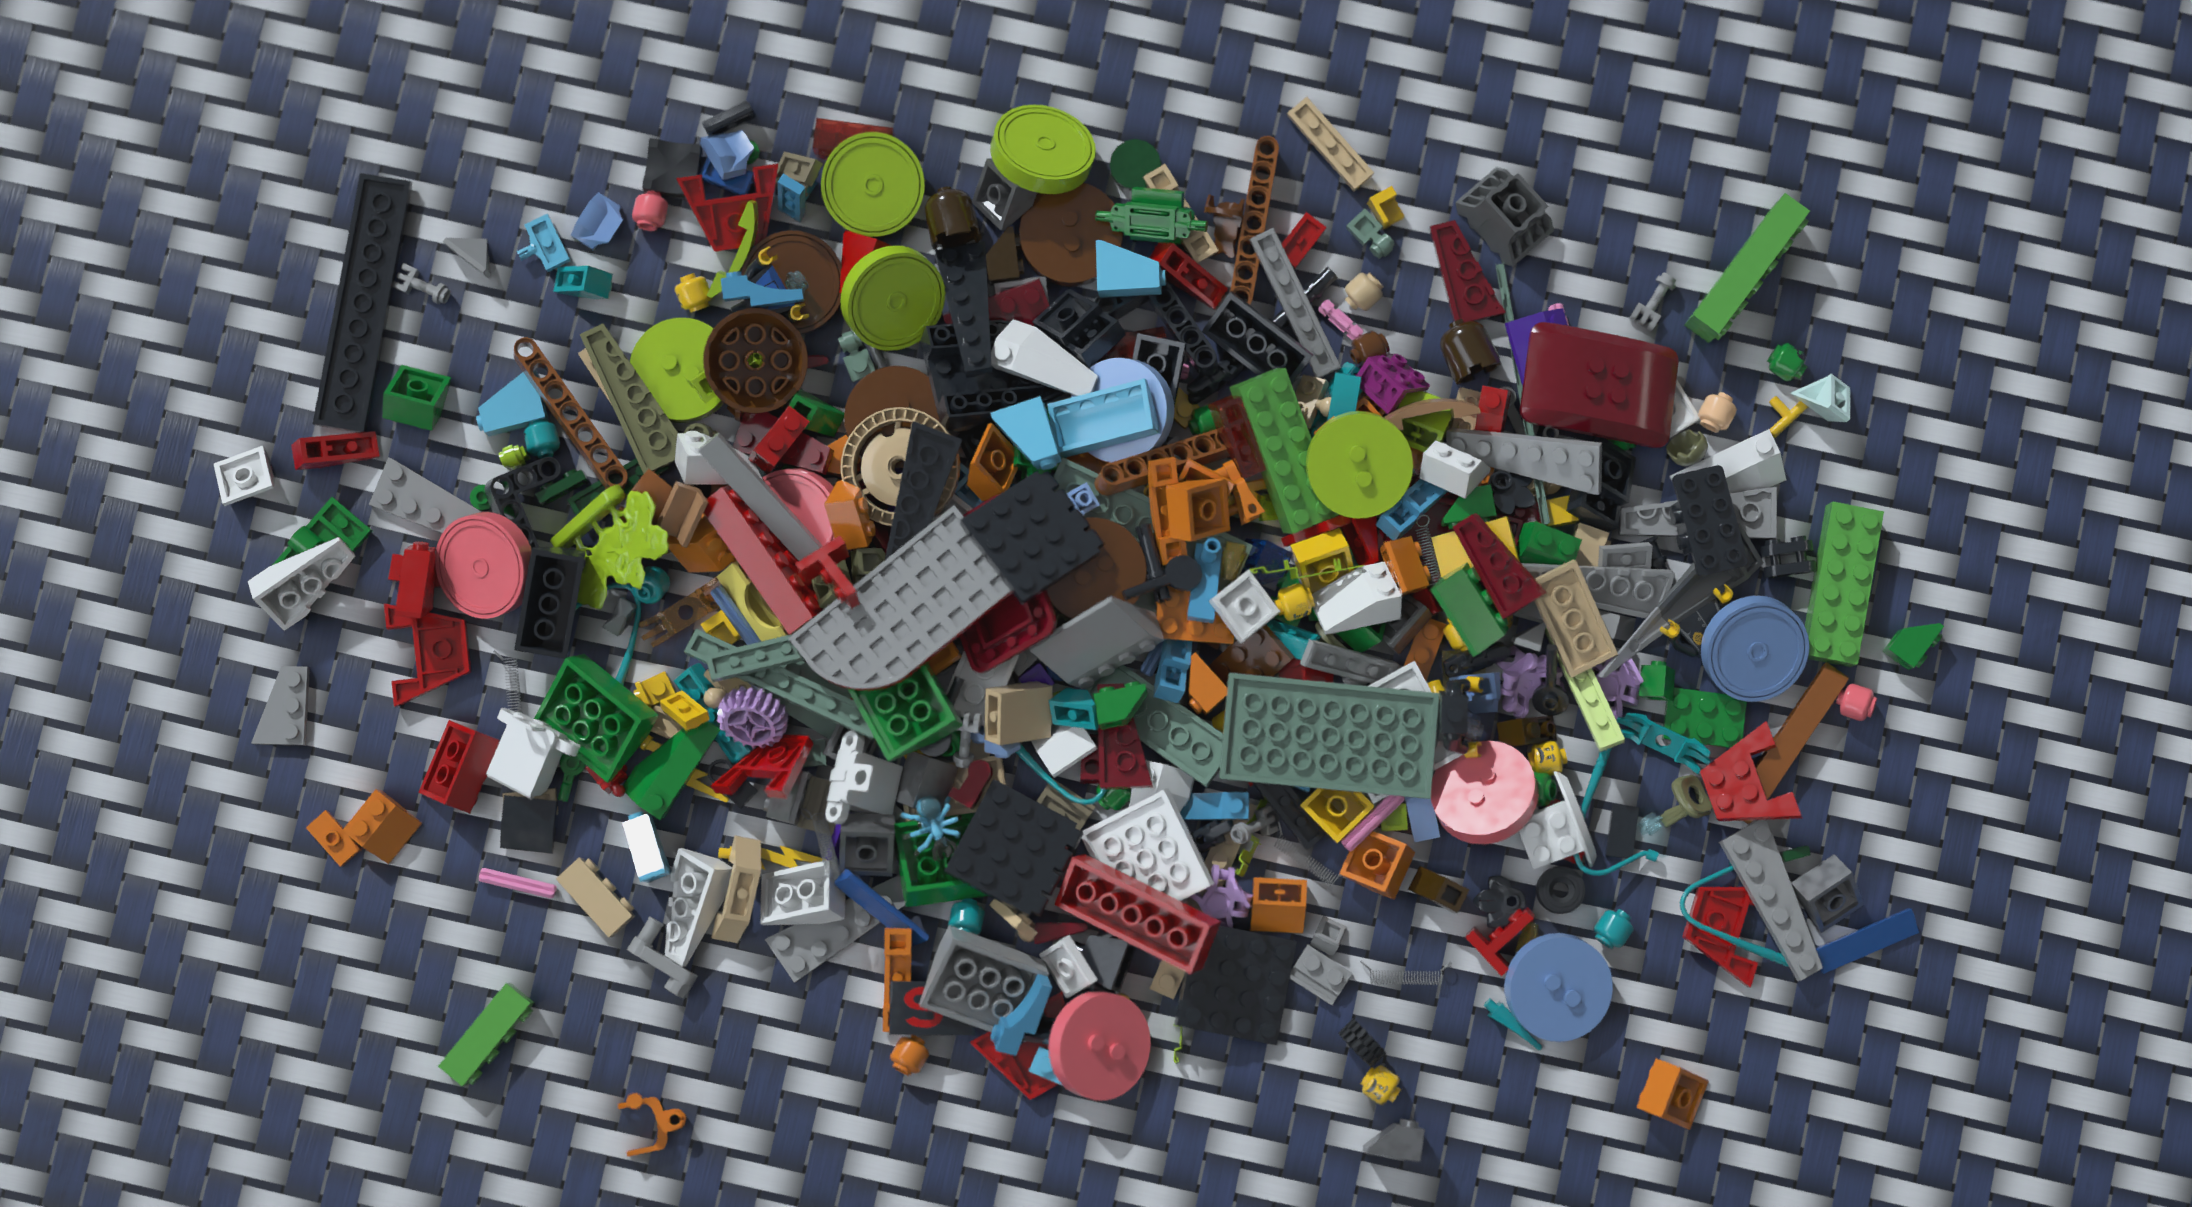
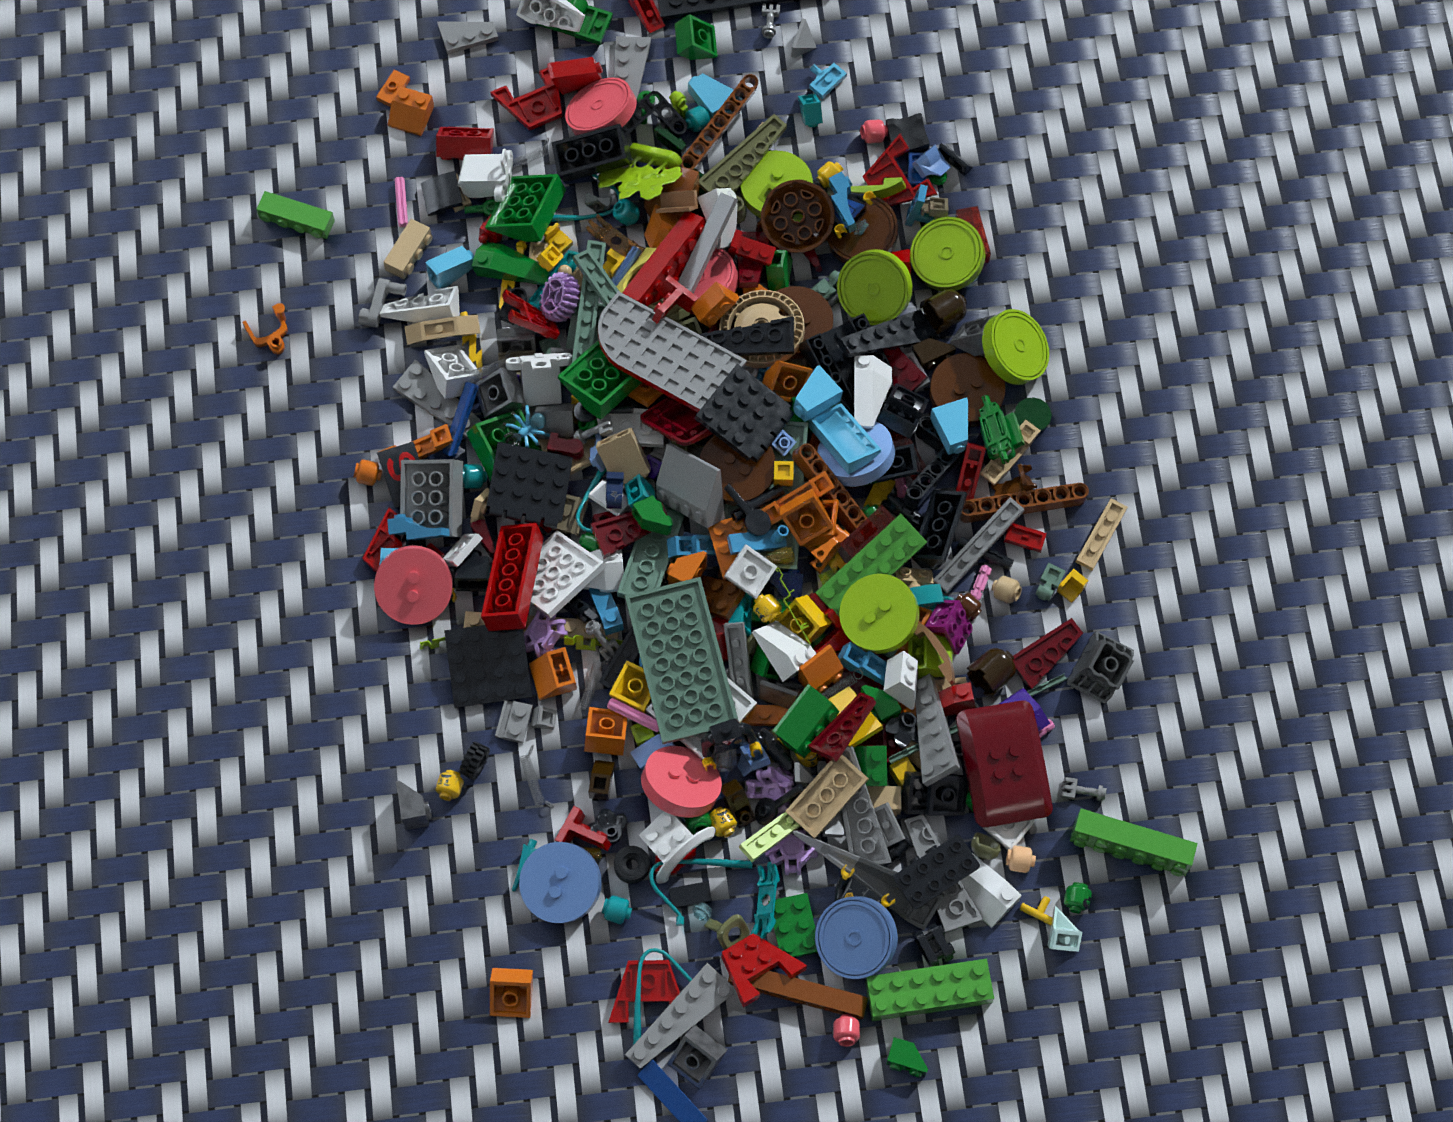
camera: 70 degrees right, 15 degrees down
medium blue slope [571,192,623,250] -> none
green brick [1639,661,1675,701] -> none
dark green tile [1779,845,1811,862] -> none
none -> dark blue leg [606,472,624,509]
none -> yellow panel [773,461,794,486]

